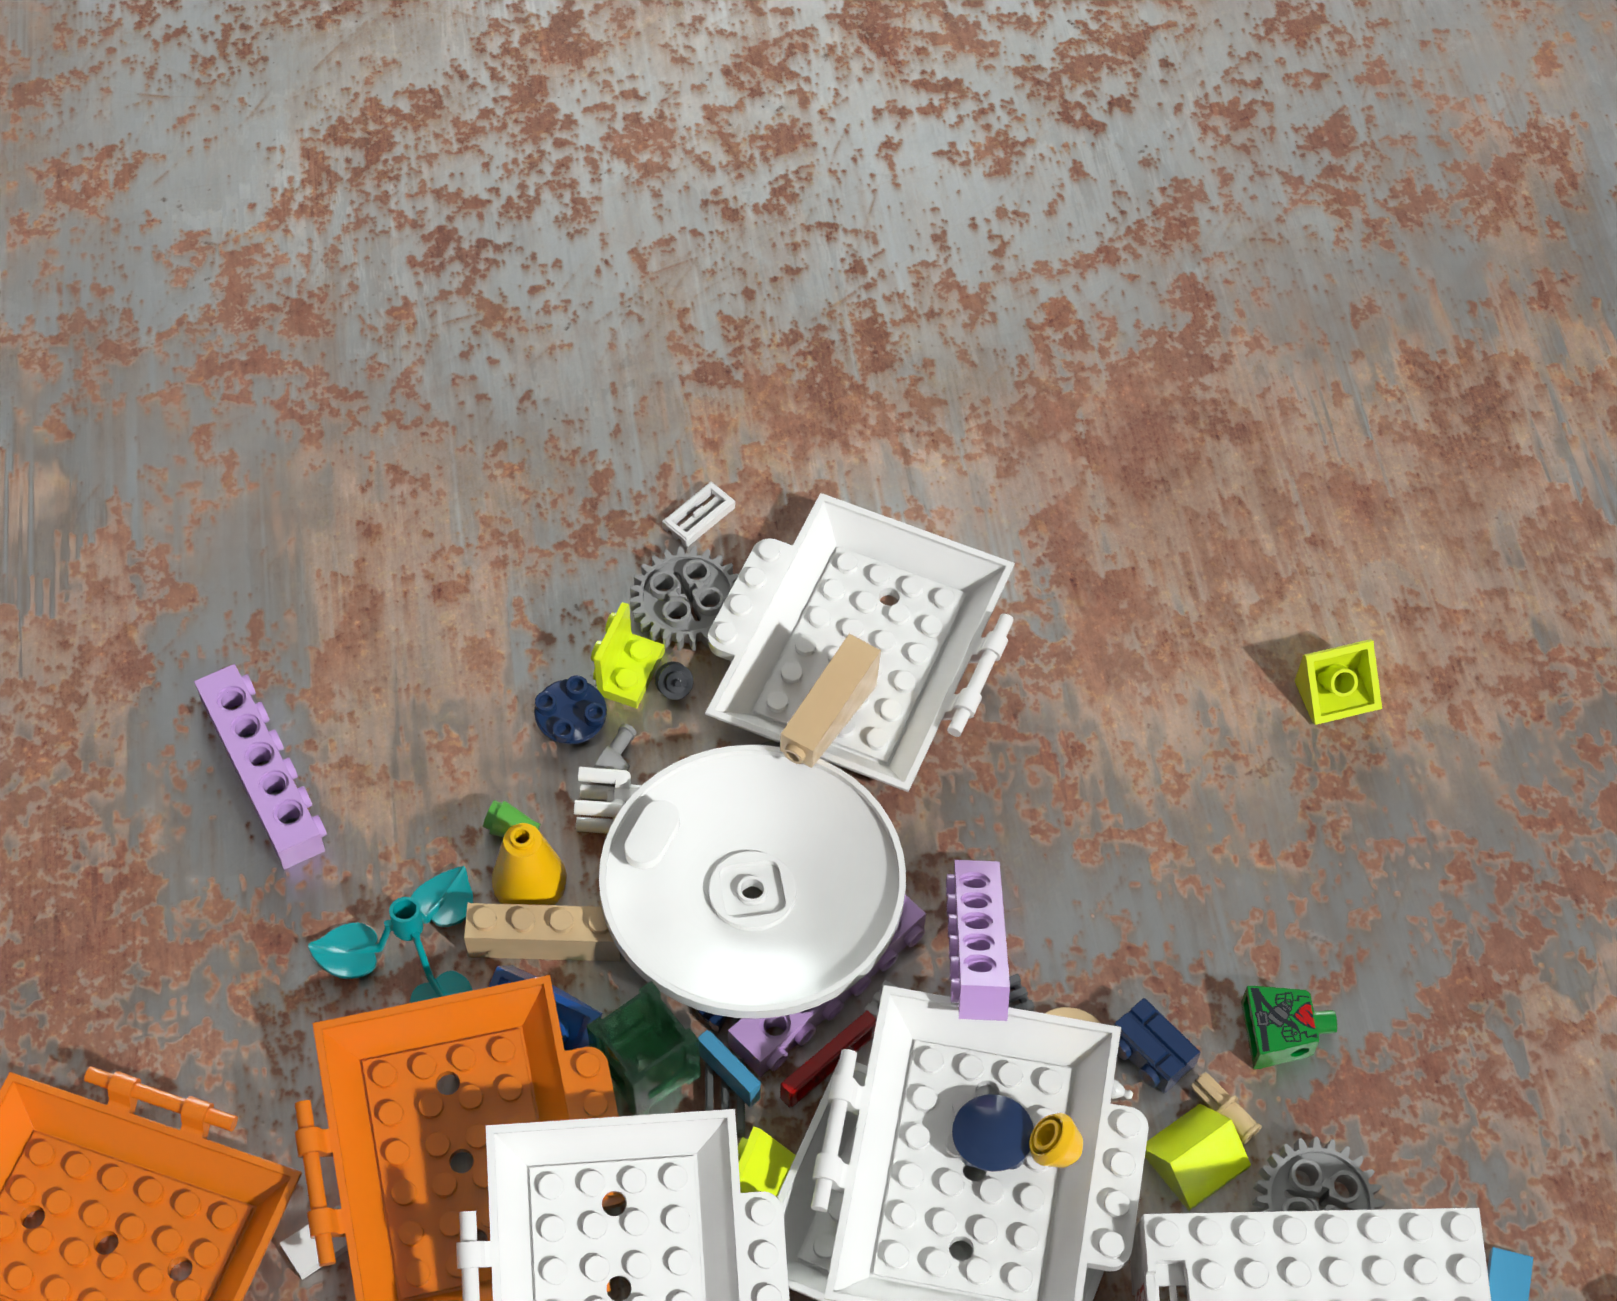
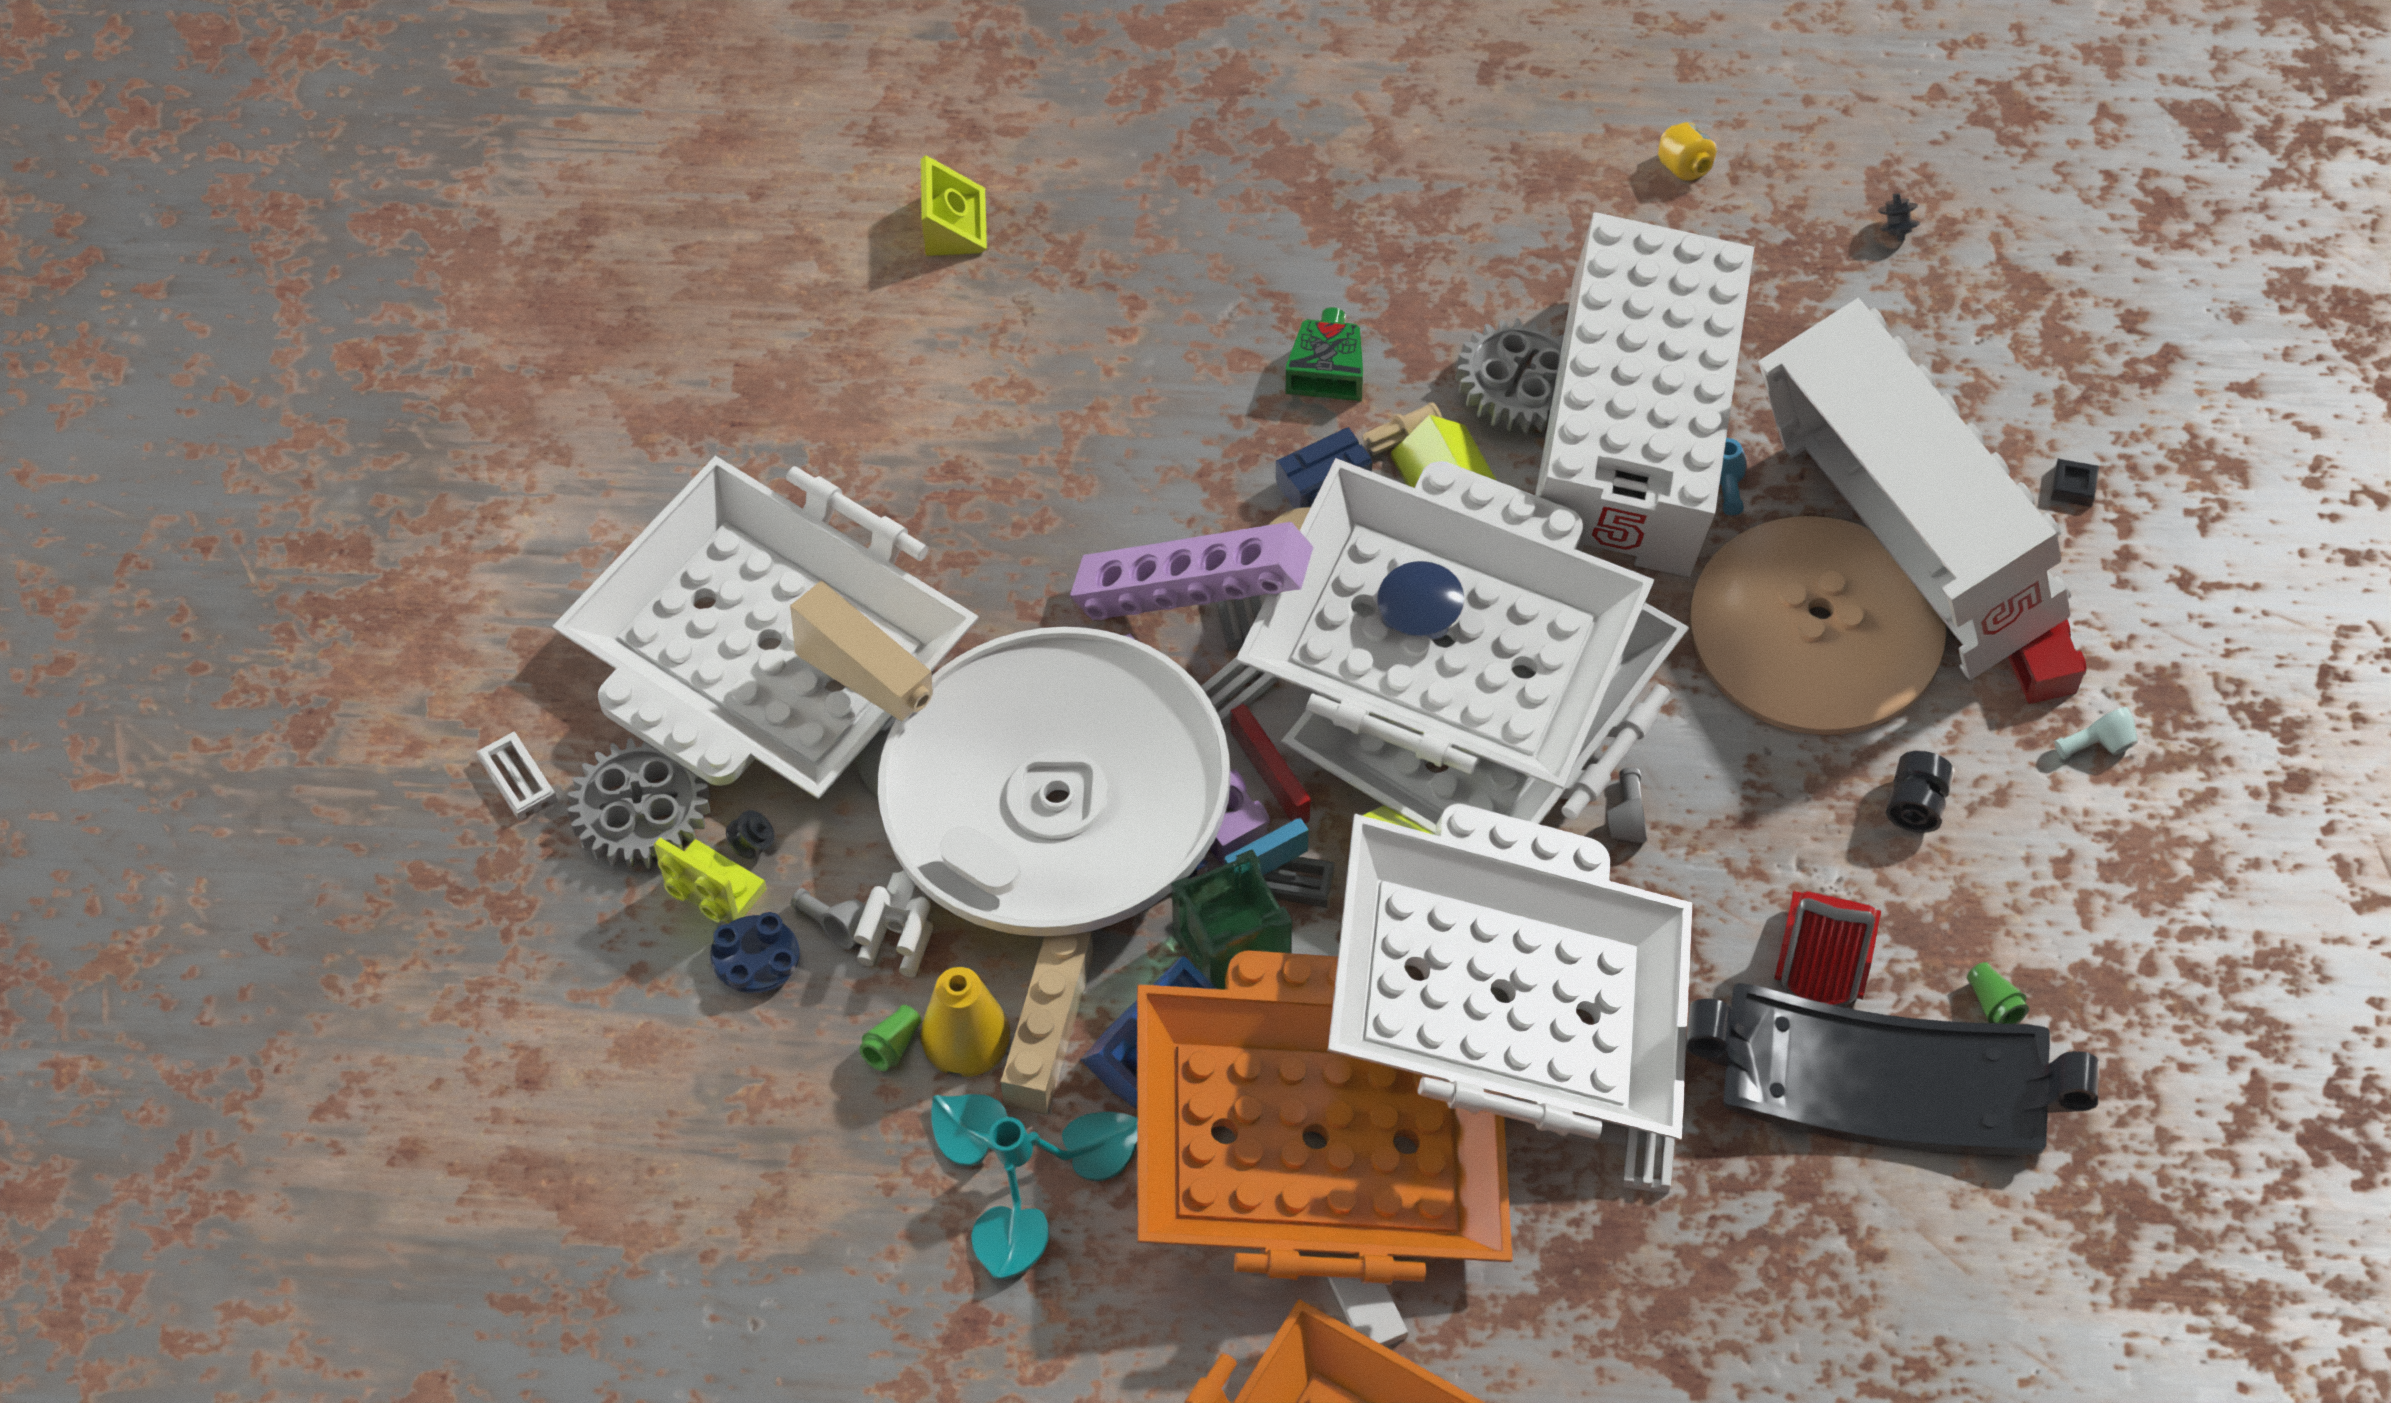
camera: 75 degrees left, 0 degrees up
lavender brick [194,664,327,870] -> none
yellow cone [1029,1113,1083,1168] -> none

